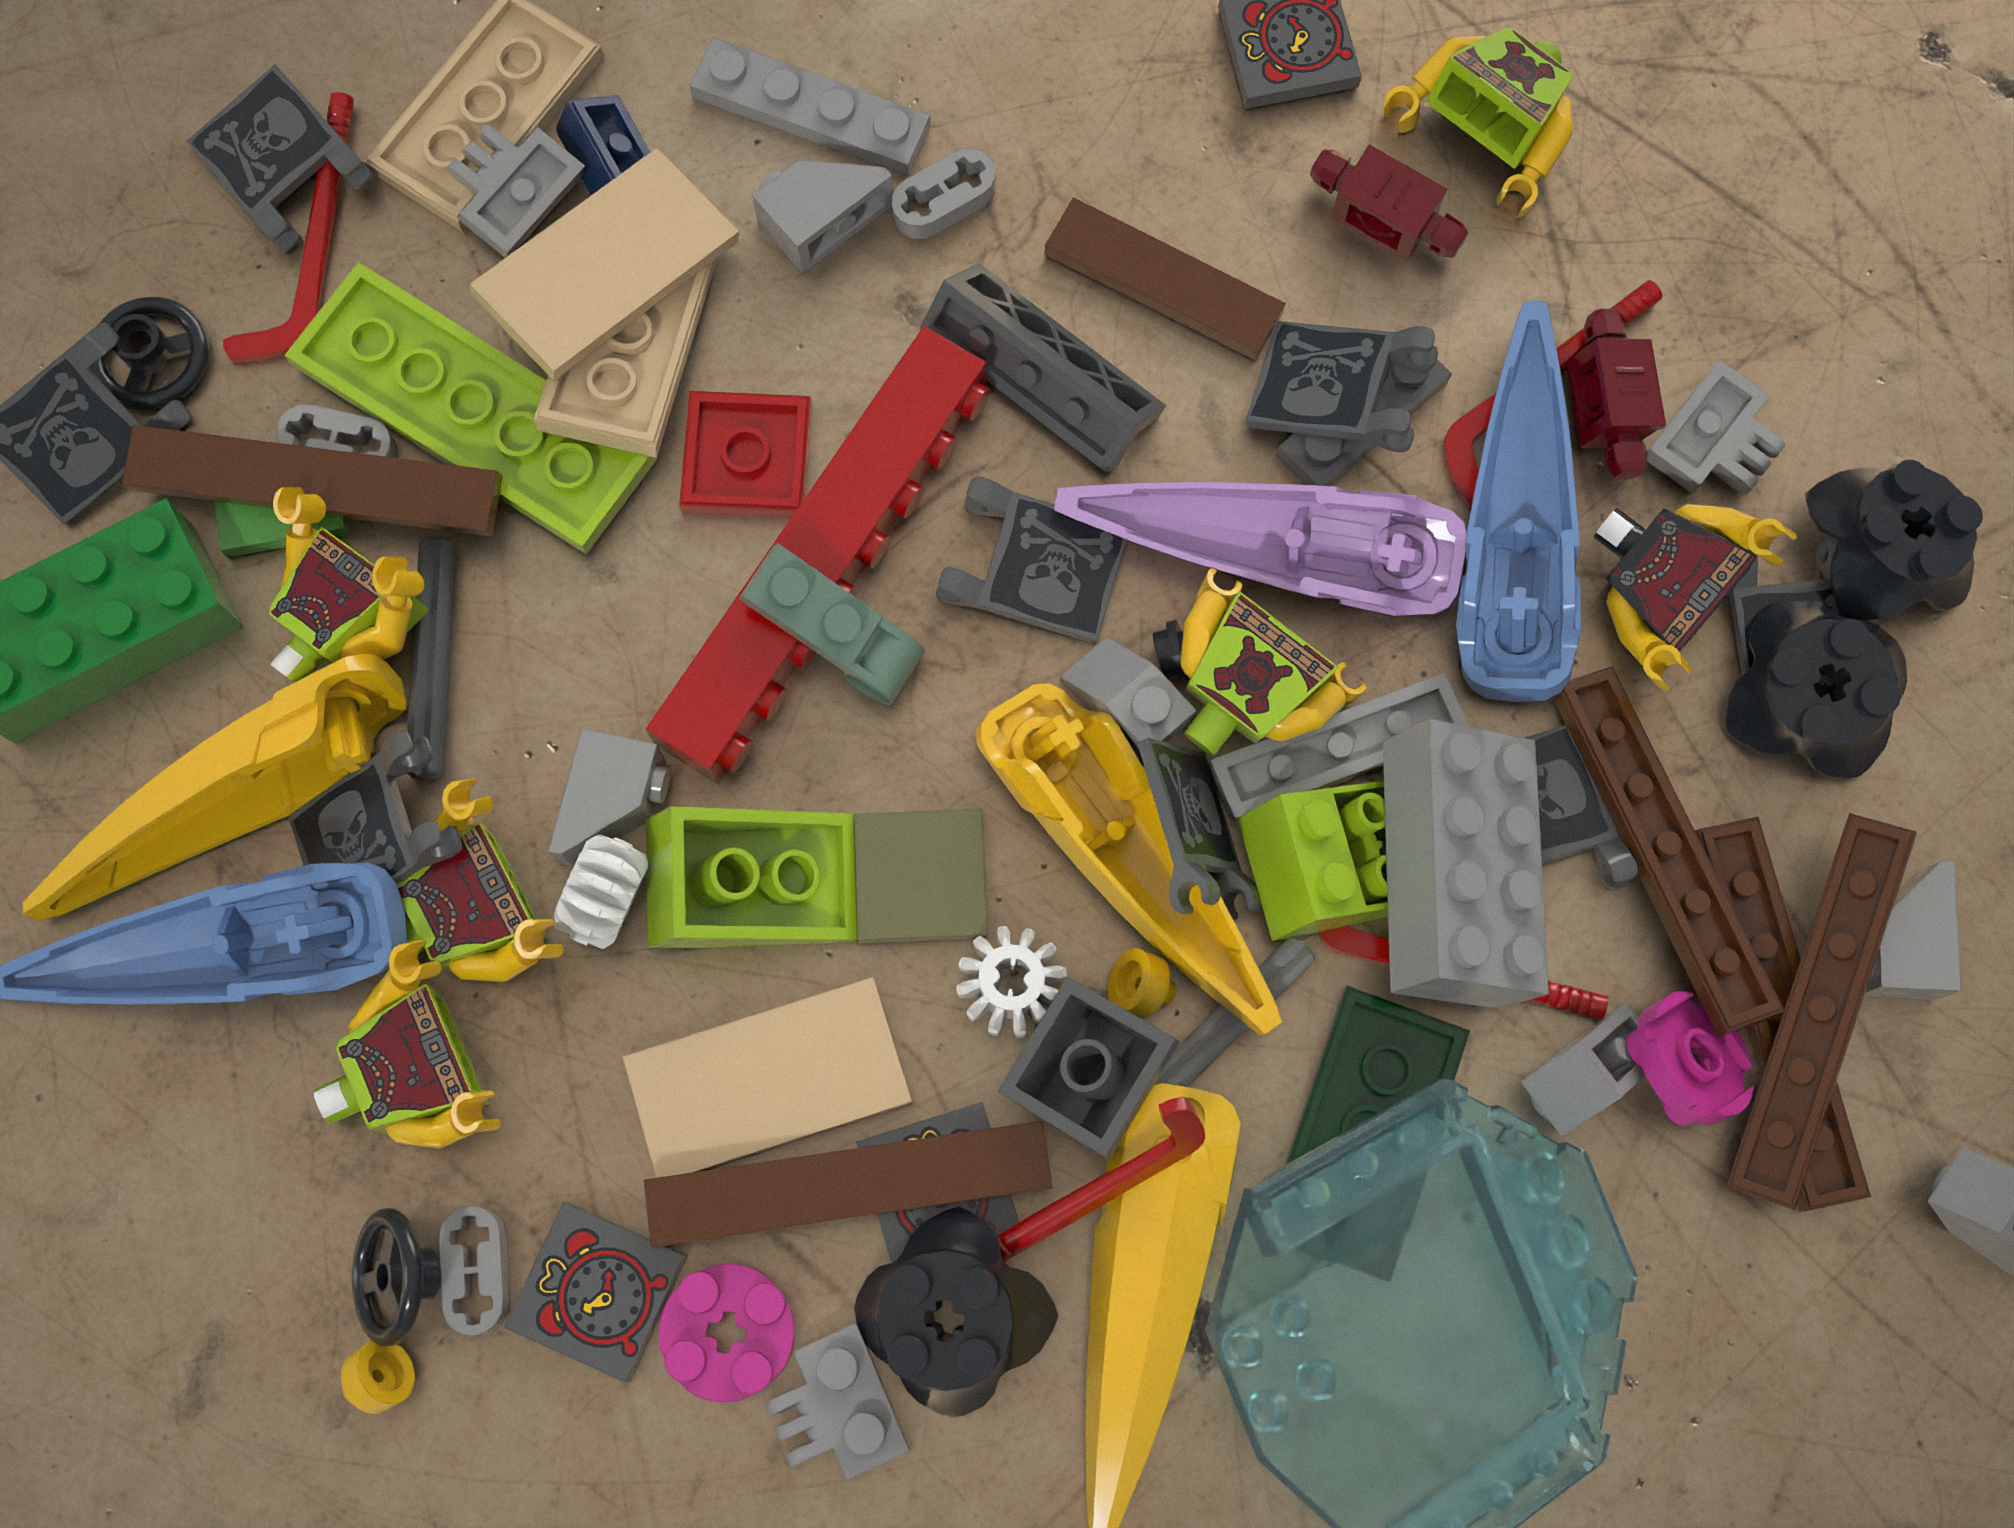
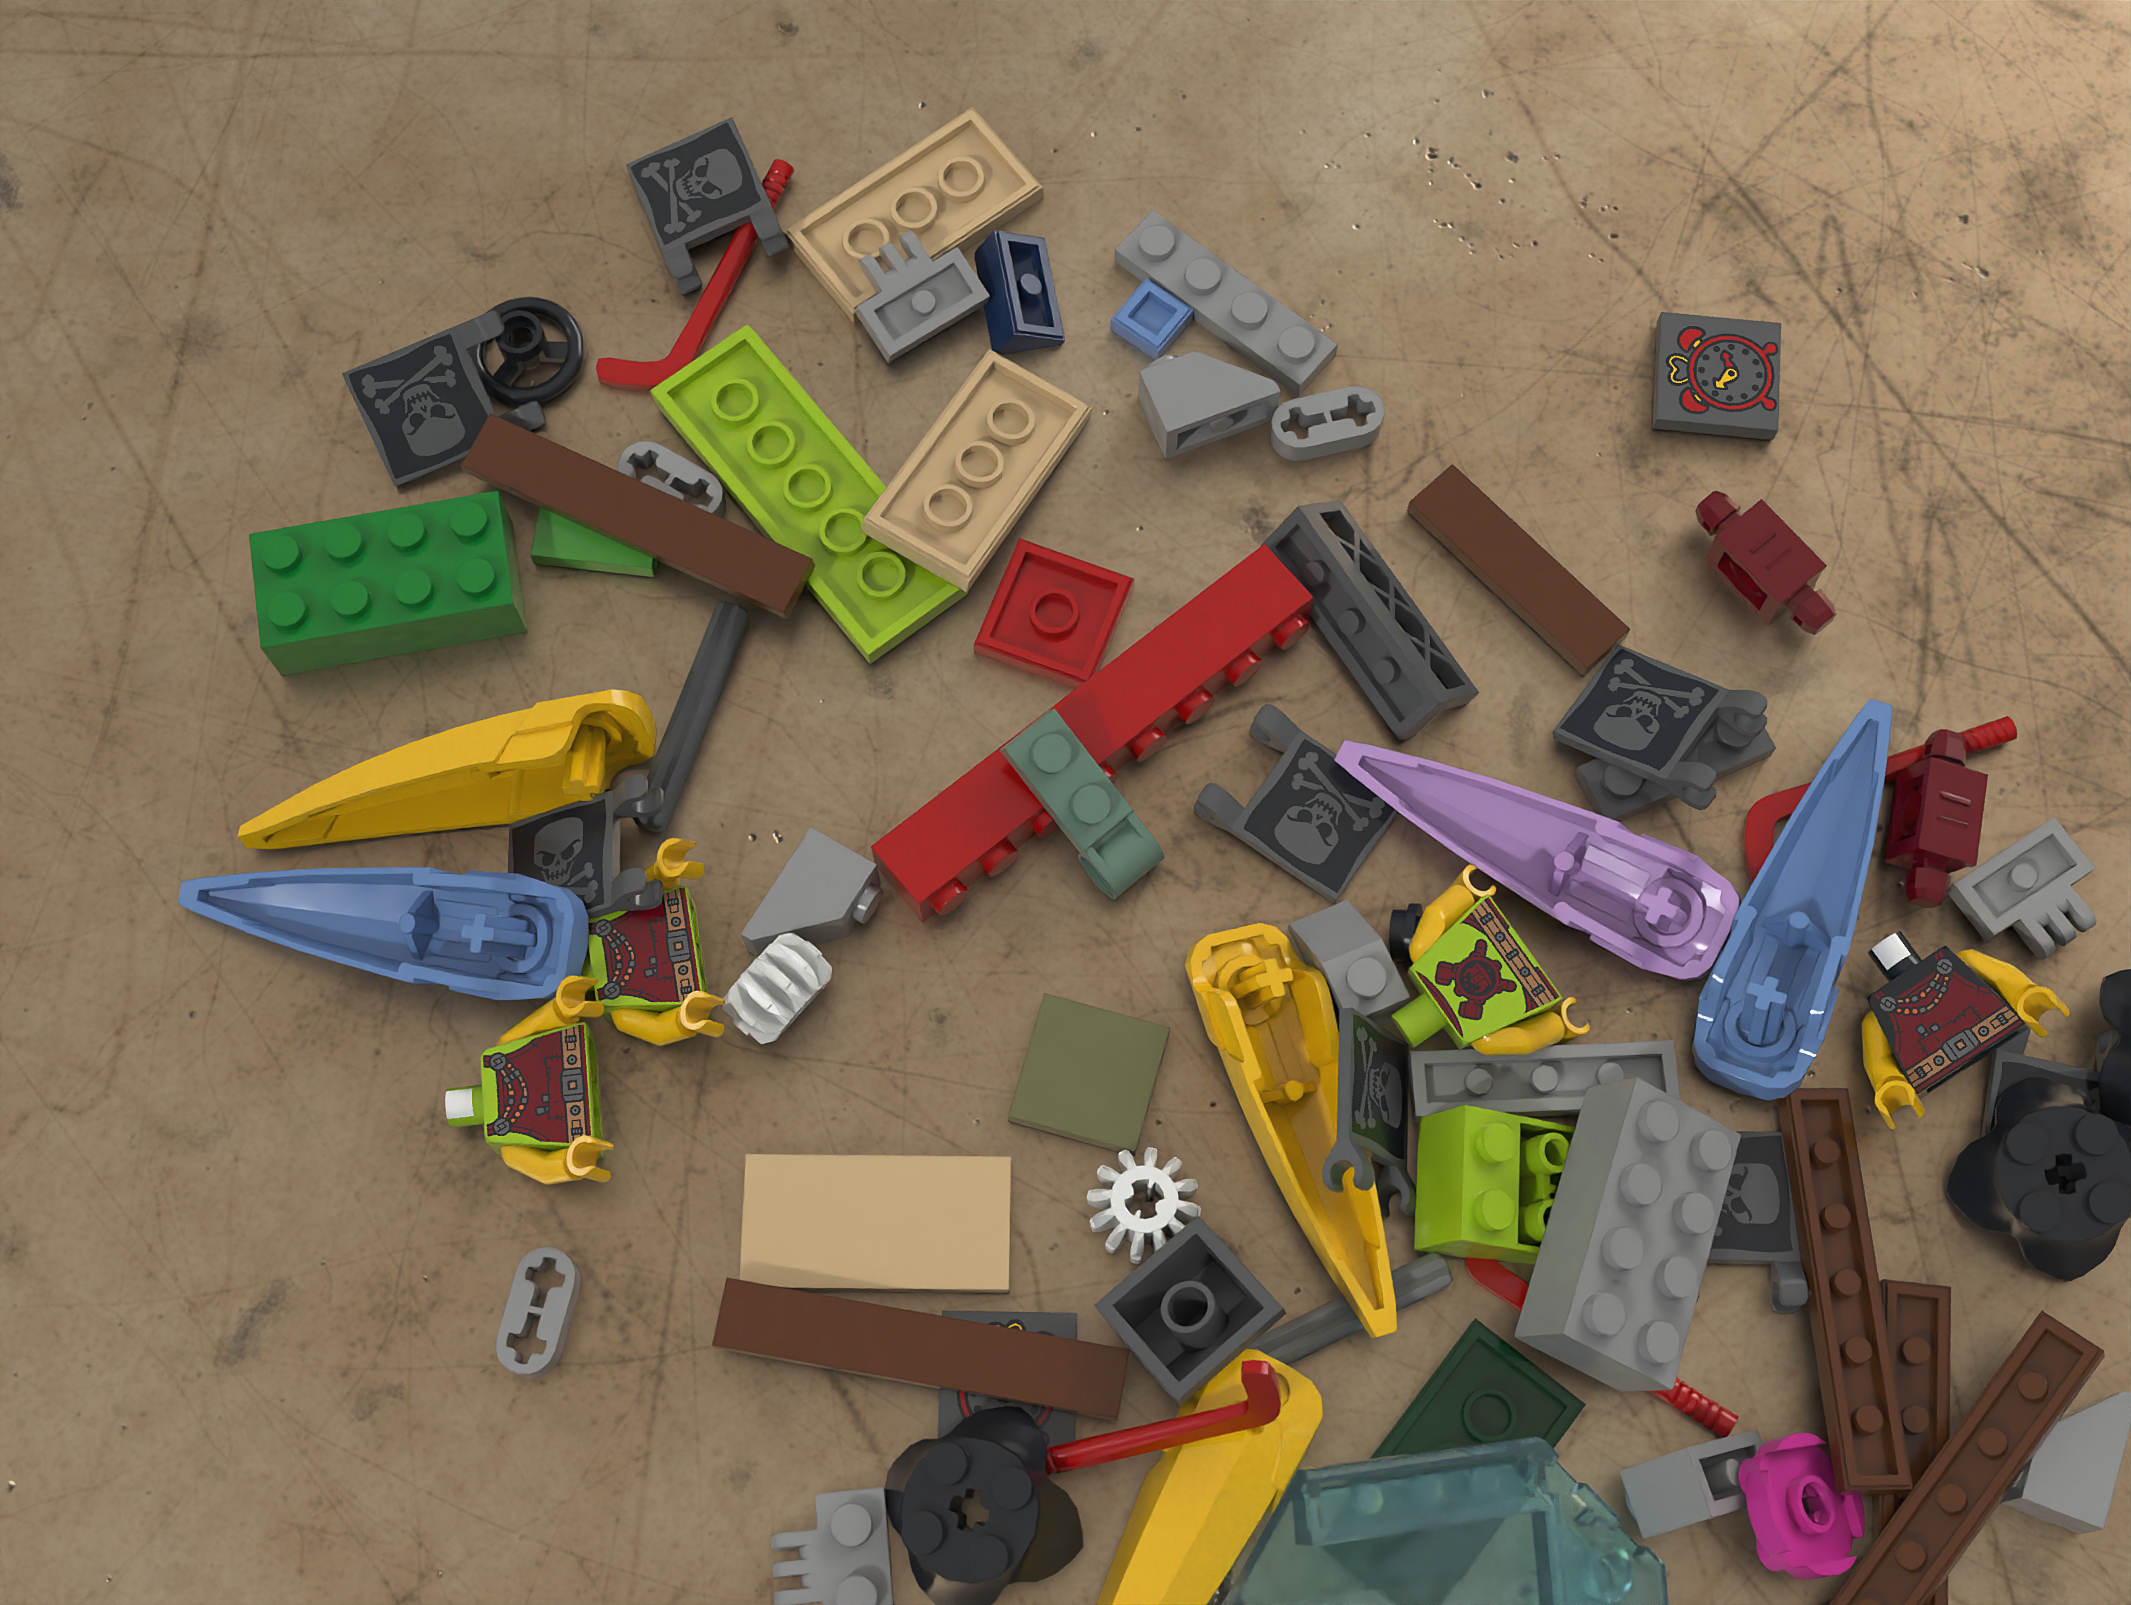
camera: 20 degrees right, 5 degrees down
torso [269,487,429,683] -> none
yellow tile [341,1340,415,1414] -> none
black piece [352,1208,440,1347] -> none
tan tile [470,148,739,381] -> none
dark grey tile [504,1202,687,1383] -> none
lime slope [646,806,858,948] -> none
dark pink plate [659,1263,796,1402] -> none
yellow tile [1107,948,1176,1018] -> none
torso [1384,27,1573,218] -> none
none -> medium blue tile [1110,278,1194,360]

